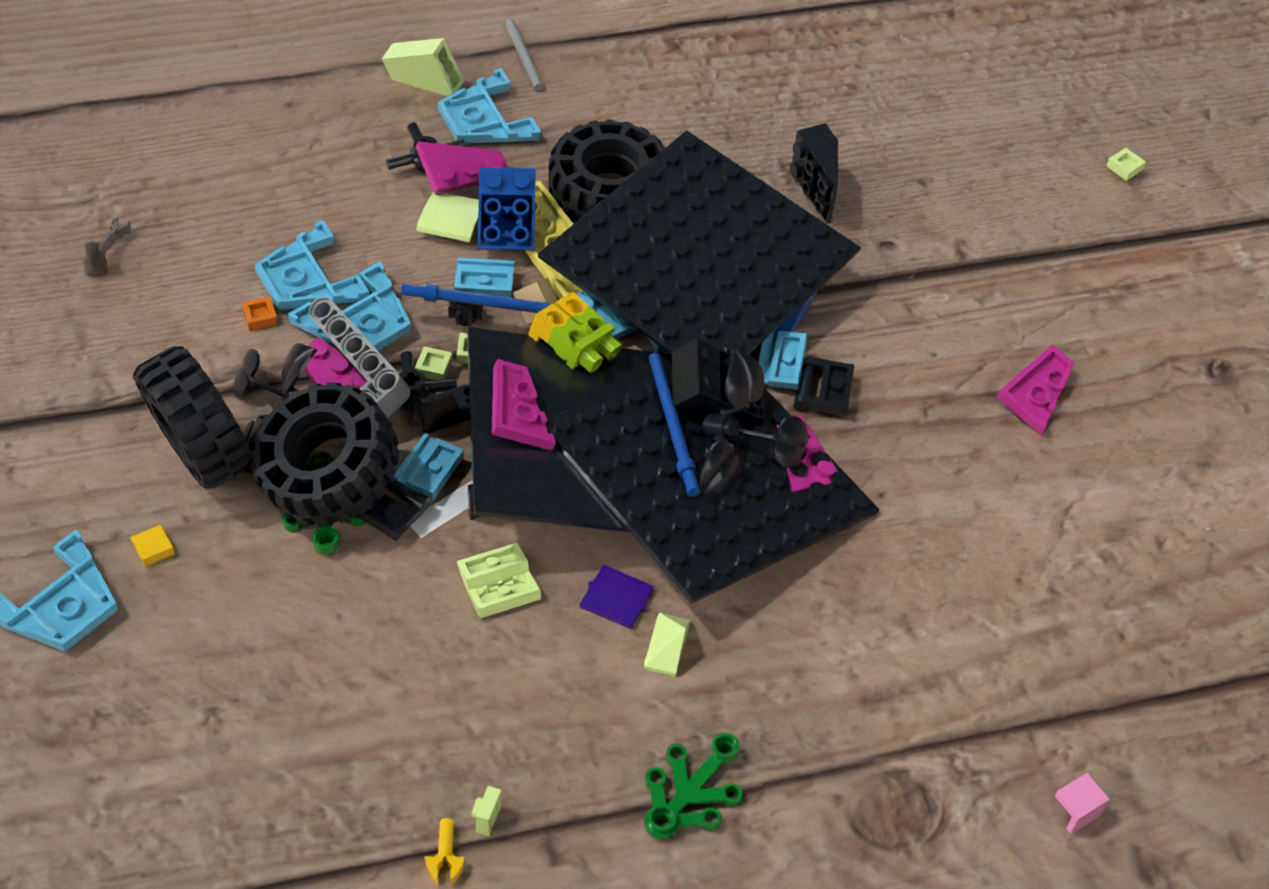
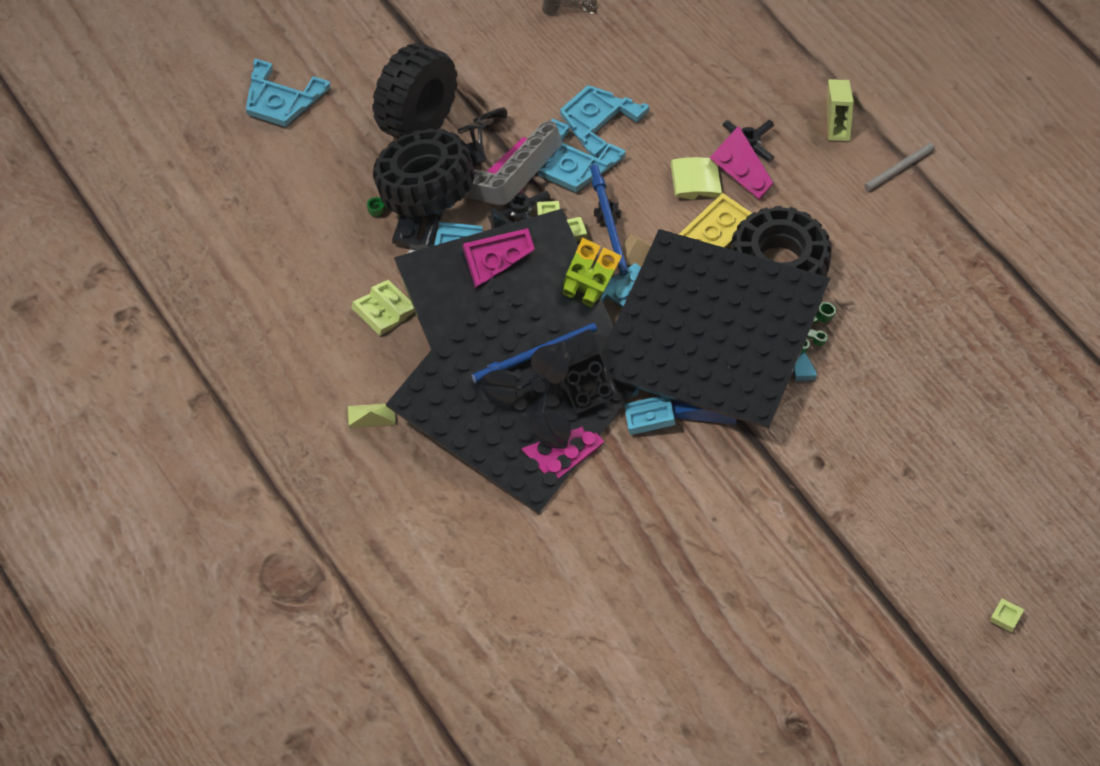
camera: 75 degrees right, 5 degrees up
yellow tile [130,525,175,568] -> none
orange tile [242,296,278,331] -> none
yellow bar [425,818,465,885] -> none
medium azure wing [438,68,541,143] -> none
medium azure plate [454,257,515,298] -> none
yellowish green plate [471,786,501,837] -> none
blue slope [478,167,536,251] -> none
dark purple piece [580,565,654,629] -> none
green plant [644,733,743,839] -> none
black slope [790,123,838,224] -> none
black plate [793,357,854,416] -> none
dark pink wing [996,344,1075,436] -> none
bright pink panel [1055,773,1110,834] -> none

